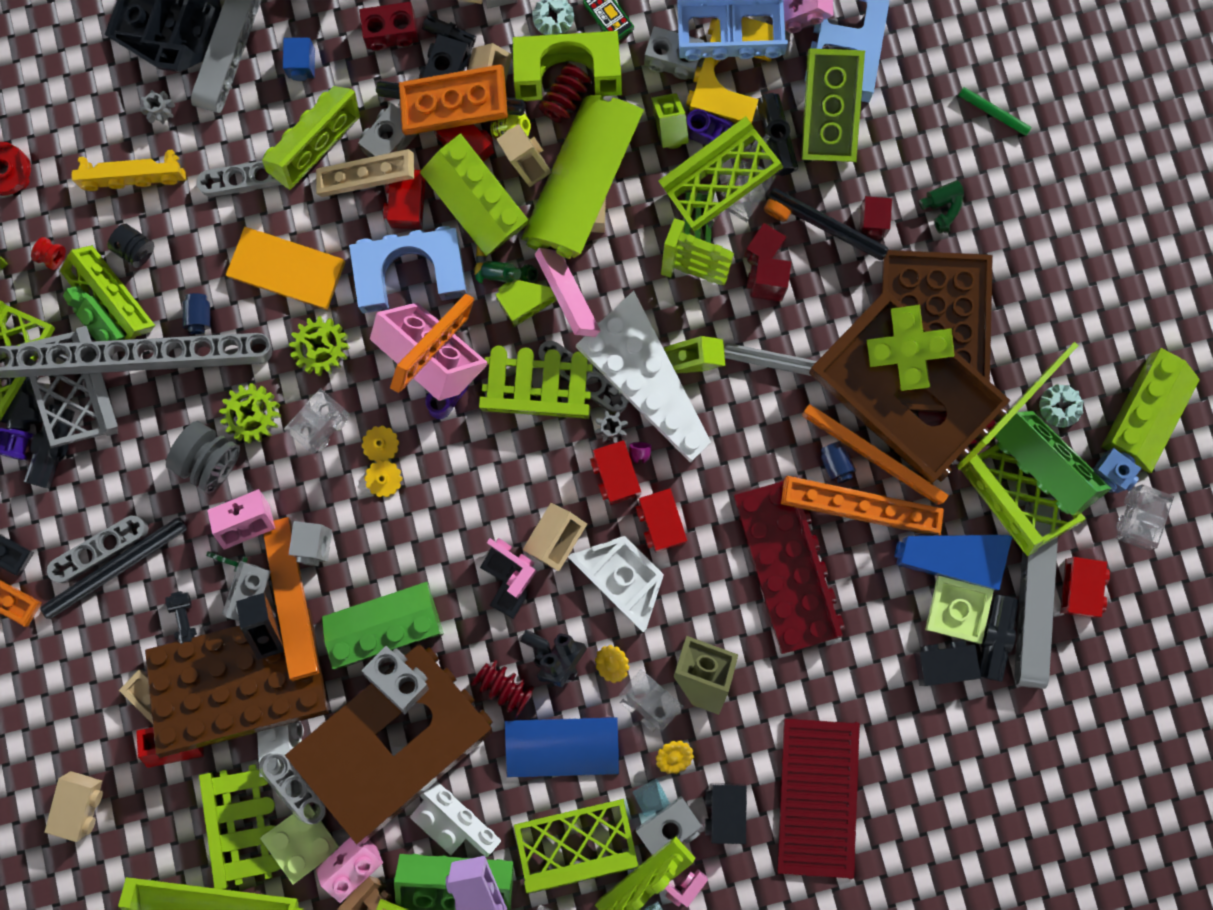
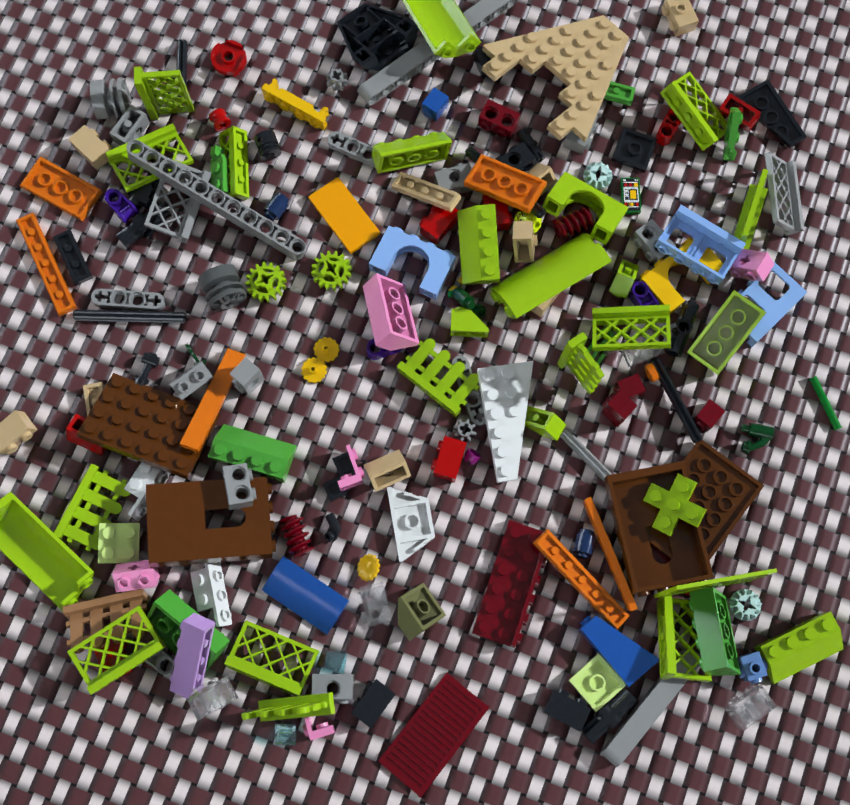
camera: 30 degrees right, 5 degrees down
bright pink brick [208,489,275,550] -> none
black brick [236,593,284,660] -> none
light grey beam [259,753,325,824] -> none
clear brick [284,388,349,454] -> none
orange tile [390,294,474,393] -> none
bright pink tile [535,248,601,337] -> none
black hips [537,633,587,687] -> none
red brick [635,488,687,553] -> none
yellow piece [656,741,694,774] -> none
red brick [1060,557,1110,618] -> none

